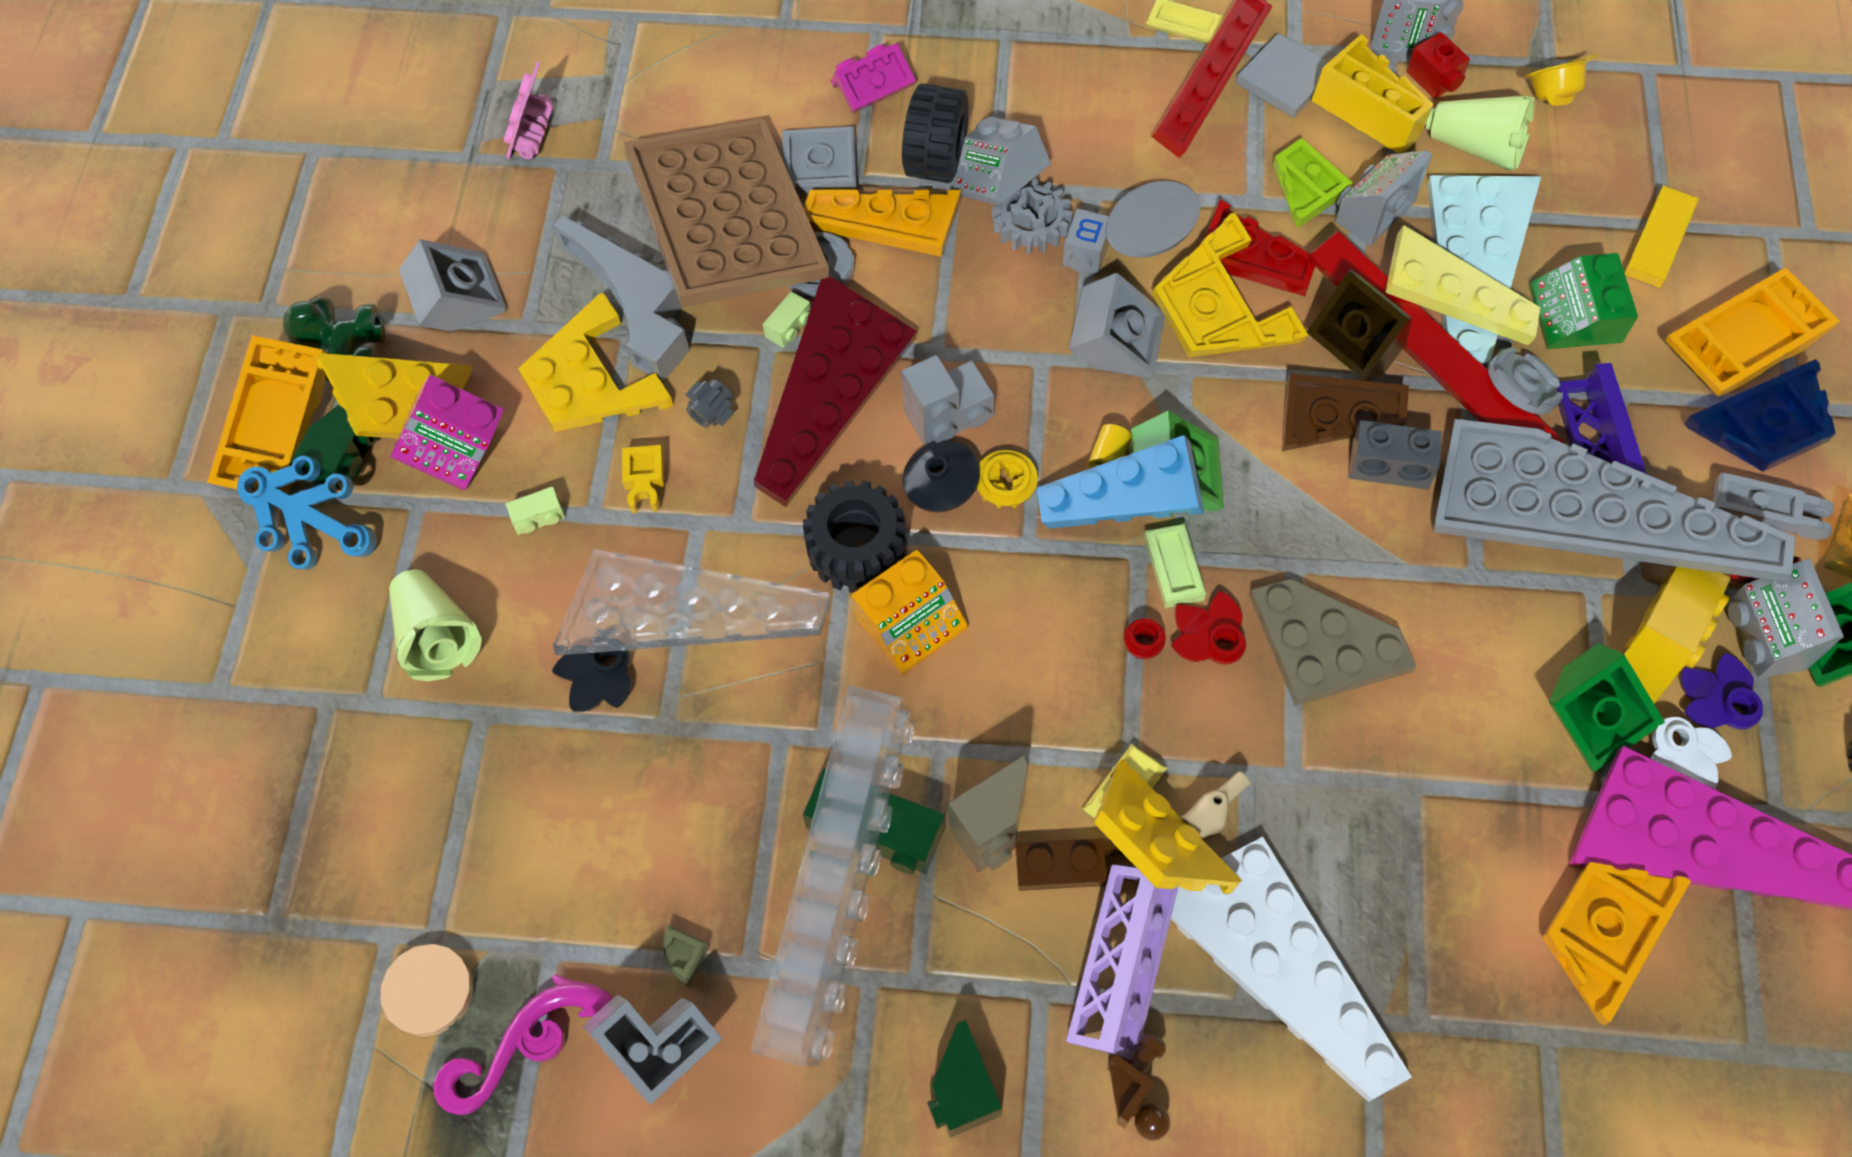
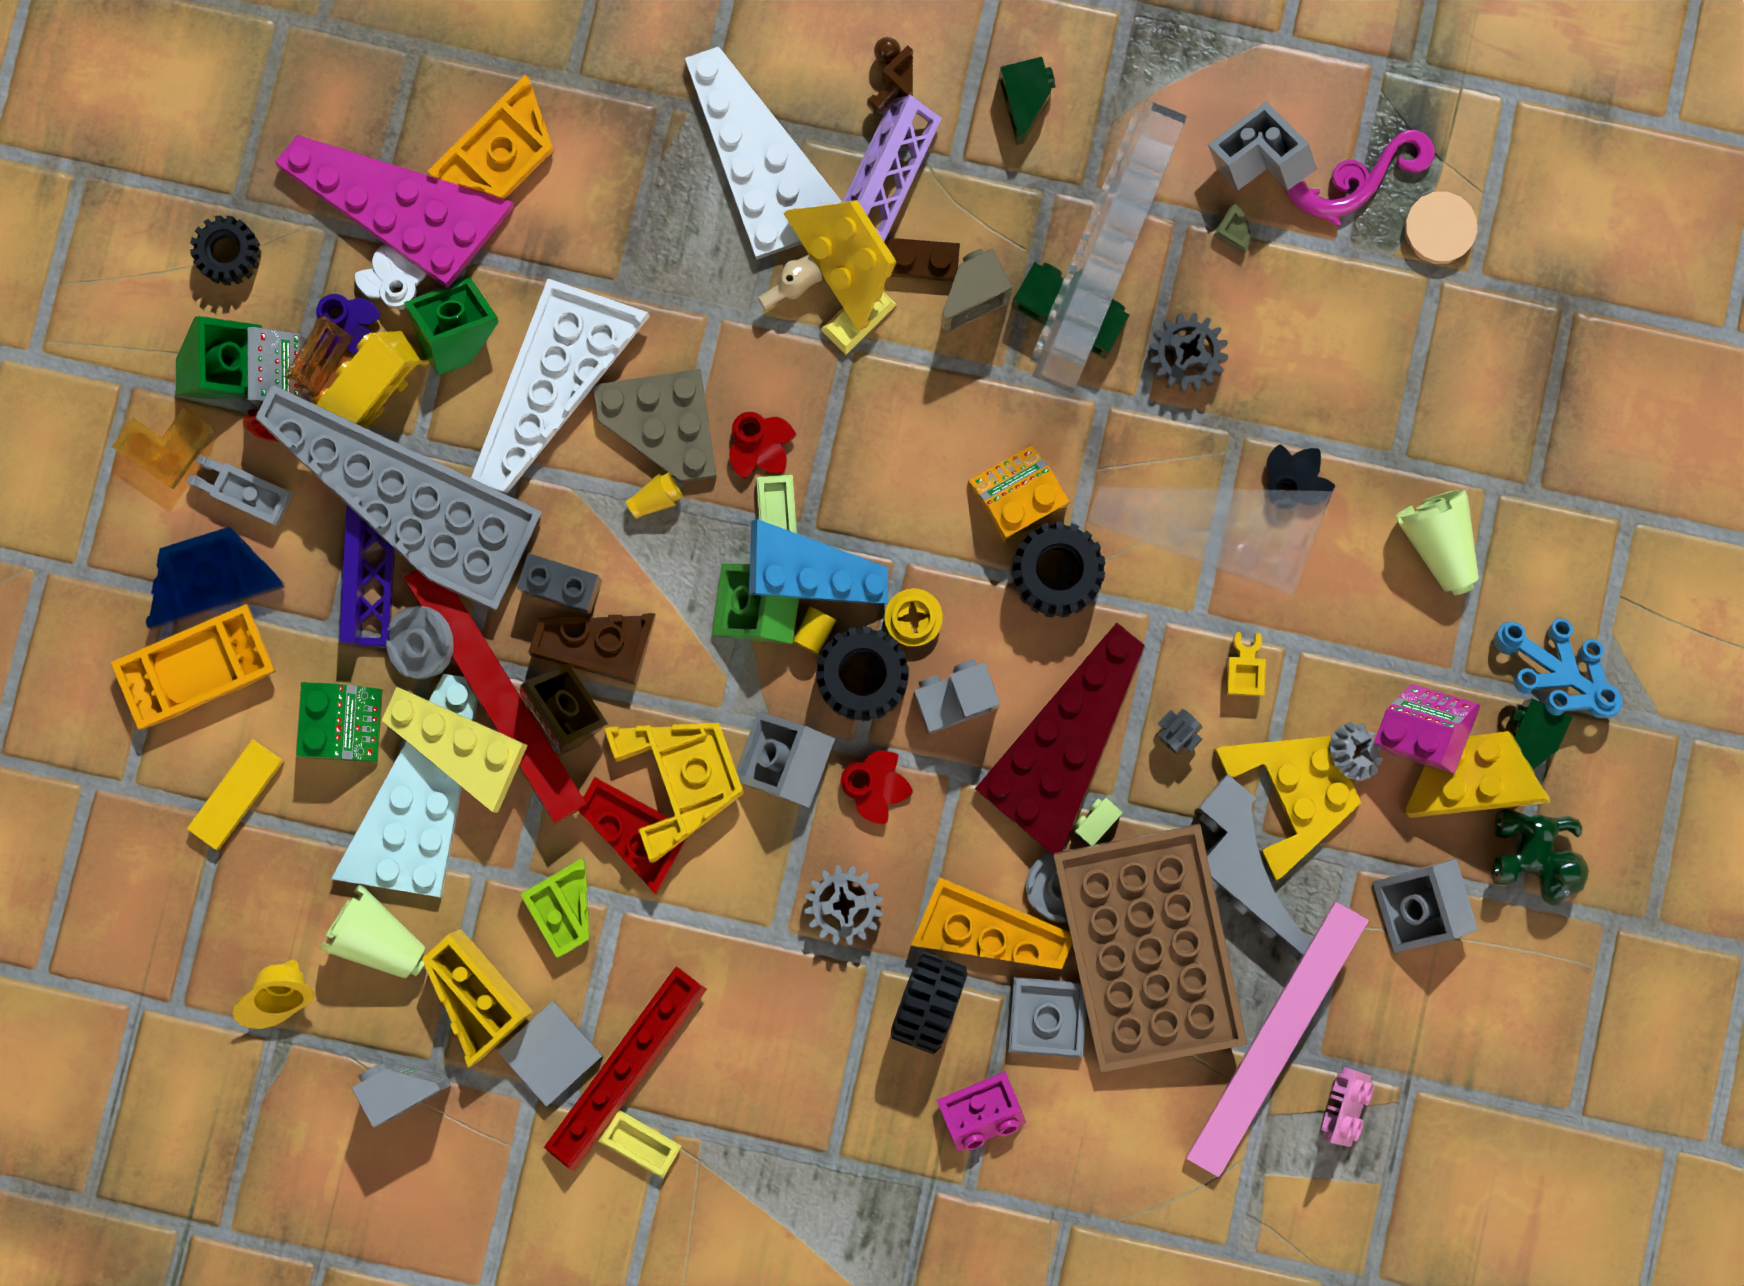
camera: 175 degrees left, 20 degrees up
light orange slope [207,335,327,494] -> none
yellowish green piece [505,486,565,535] -> none
black dish [902,441,980,512] -> none
light grey slope [953,117,1051,206] -> none
light grey brick [1062,208,1109,275] -> none
light grey shield [1106,181,1200,258] -> none
red plate [1124,618,1166,659] -> none
light grey slope [1335,150,1432,246] -> none
red brick [1407,32,1470,99] -> none
none -> clear orange tile [284,316,353,397]
none -> white wing [471,279,650,494]
none -> yellow cone [626,472,683,519]
none -> black tyre [816,626,909,722]
none -> red plate [841,750,913,824]
none -> dark grey gear [1148,313,1228,393]
none -> bright pink tile [1186,900,1369,1177]
none -> light grey gear [1330,722,1384,781]

